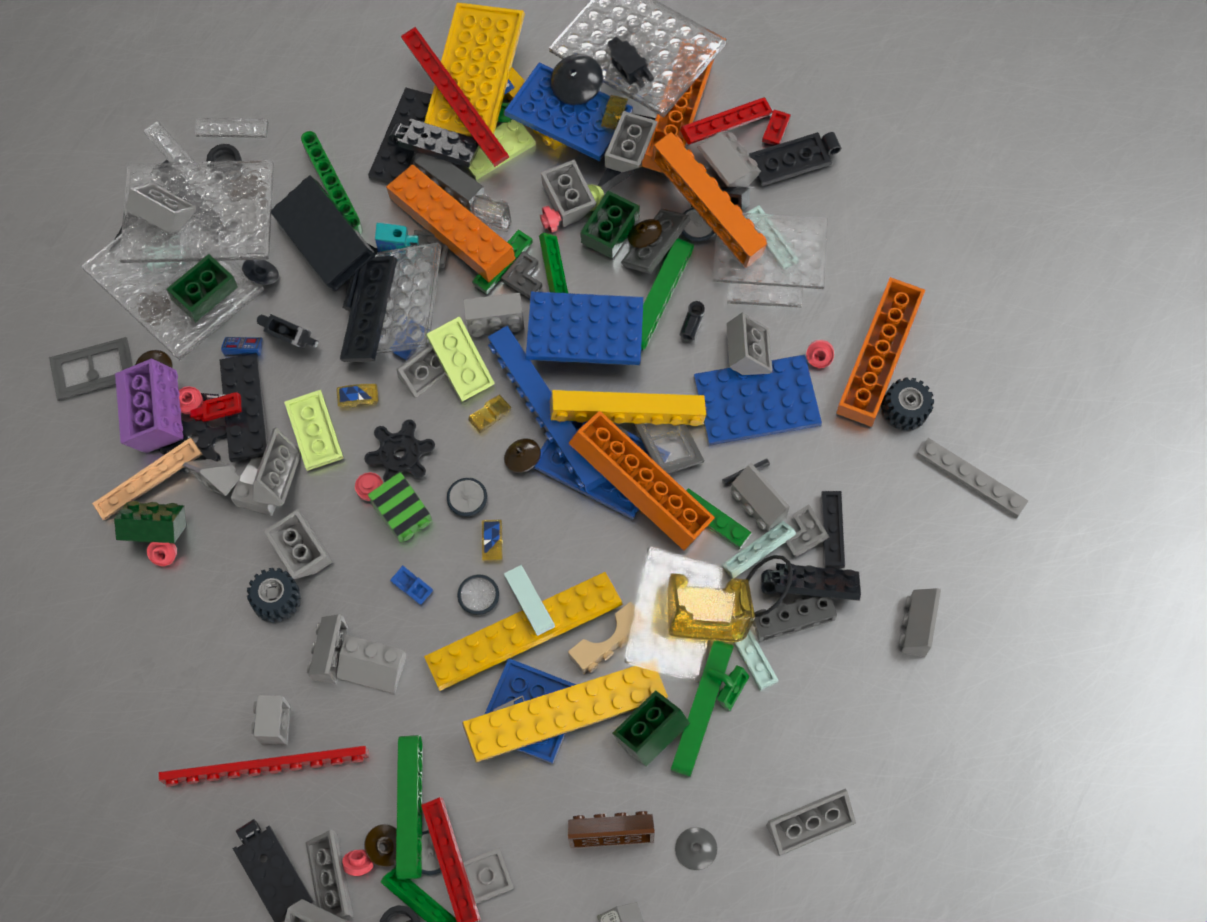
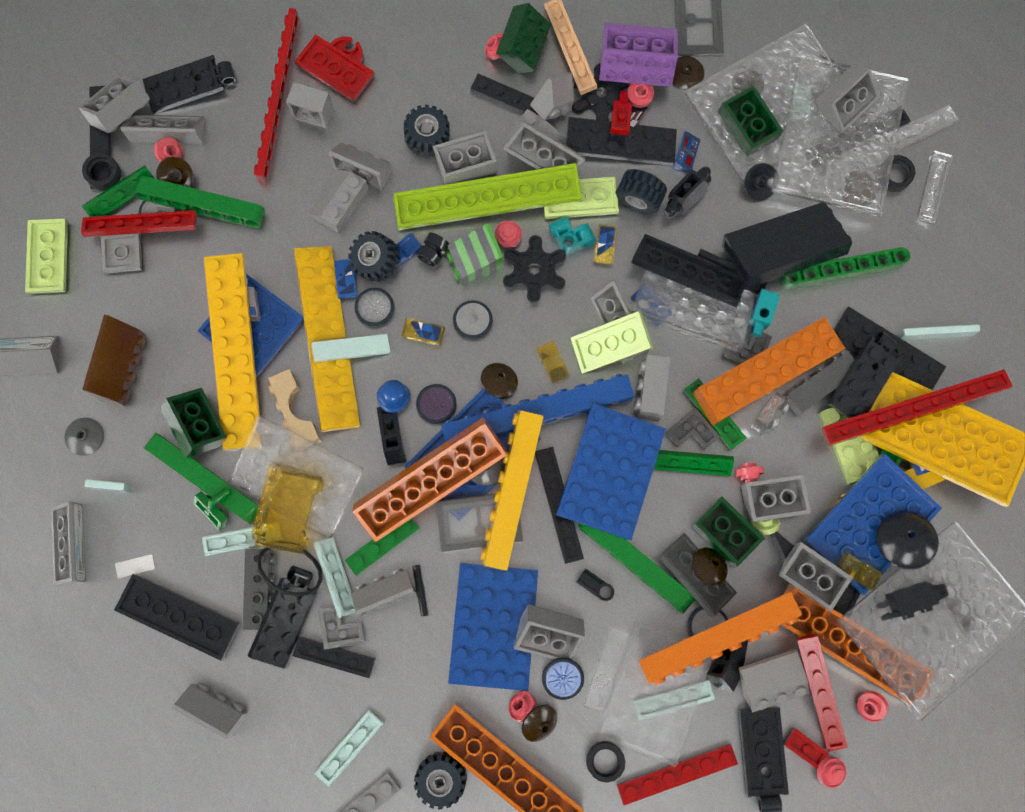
camera: 100 degrees right, 10 degrees up
none -> light aqua tile [84,479,131,493]
none -> black plate [114,574,241,661]
none -> white sticker [115,554,155,578]
none -> red plate [294,34,375,102]
none -> light aqua tile [314,709,384,787]
none -> slope [334,259,357,299]
none -> black wheel [348,231,400,282]
none -> blue helmet [377,380,411,413]
none -> black slope [377,407,407,466]
none -> lime plate [393,163,582,230]
none -> black wheel [416,232,449,268]
none -> clear purple wheel [416,384,457,424]
none -> black plate [470,73,538,115]
none -> dark brown dish [522,705,558,742]
none -> black tile [535,447,584,564]
none -> wheel [542,658,584,700]
none -> teal piece [549,216,597,254]
none -> black tyre [586,741,626,783]
none -> black wheel [616,169,667,214]
none -> red plate [616,744,738,806]
none -> coral plate [817,756,847,788]
none -> coral plate [857,691,889,722]
none -> light aqua tile [898,324,980,340]

